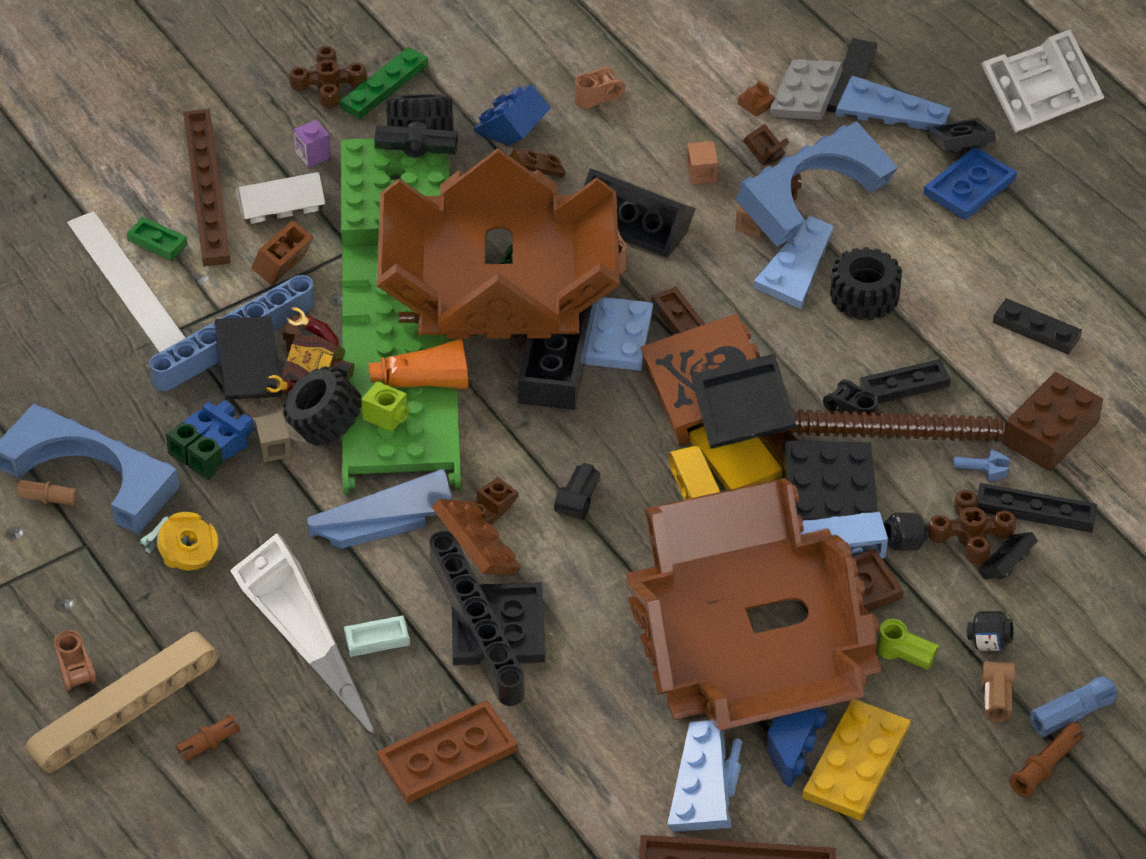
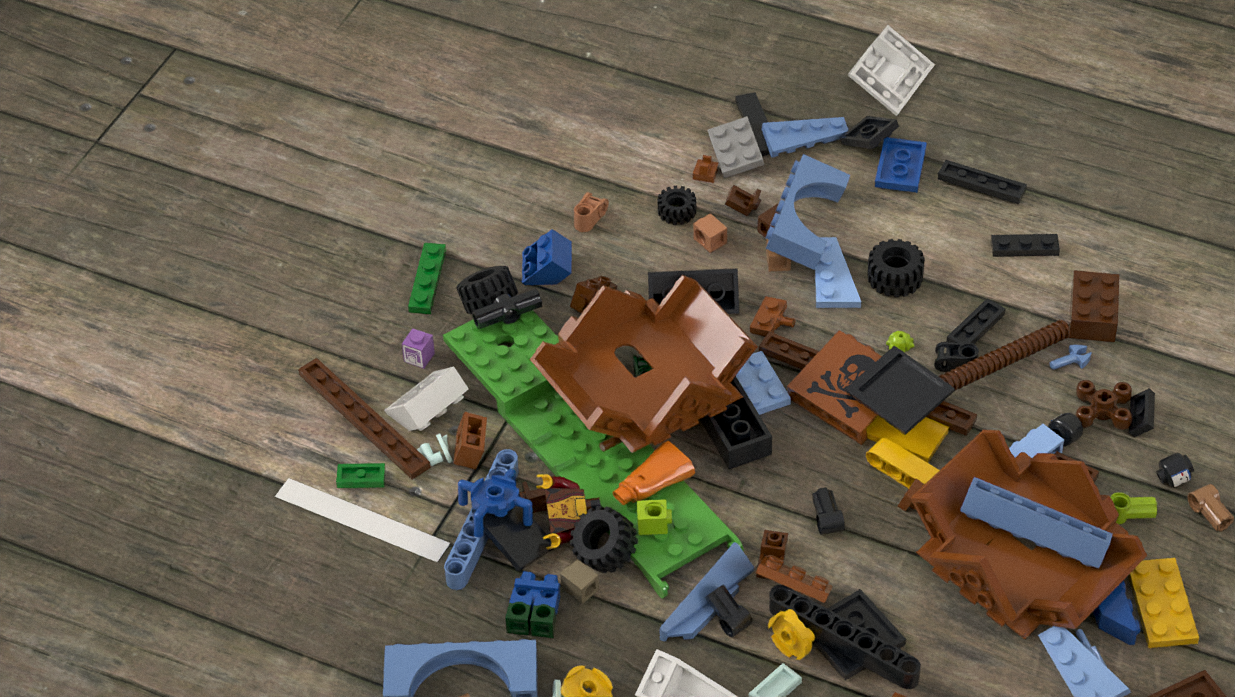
camera: 30 degrees left, 0 degrees up
reddish brown gear [289,46,367,109] -> none
black plate [782,441,878,521] -> none
black tile [977,483,1097,533] -> none
none -> light aqua piece [417,434,453,466]
none -> blue plate [458,468,533,538]
none -> black tyre [657,185,696,225]
none -> black piece [705,584,753,638]
none -> dark orange plate [750,296,796,337]
none -> yellow plate [768,609,815,660]
none -> lime animal [886,331,915,352]
none -> black plate [938,160,1027,204]
none -> medium blue brick [960,477,1113,568]

